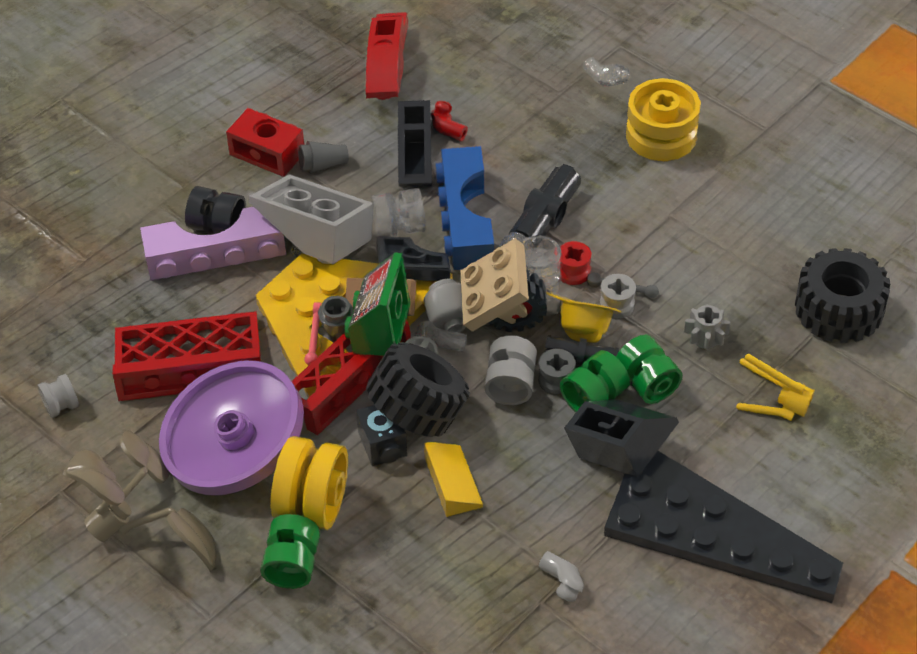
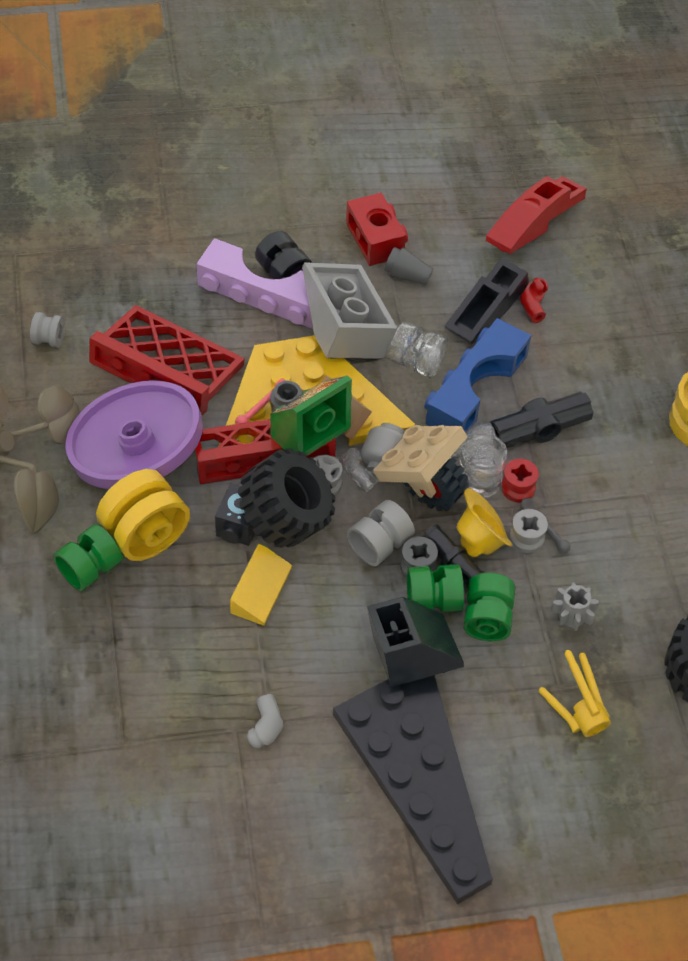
camera: 35 degrees right, 5 degrees up
black tile [376,236,451,281] -> none

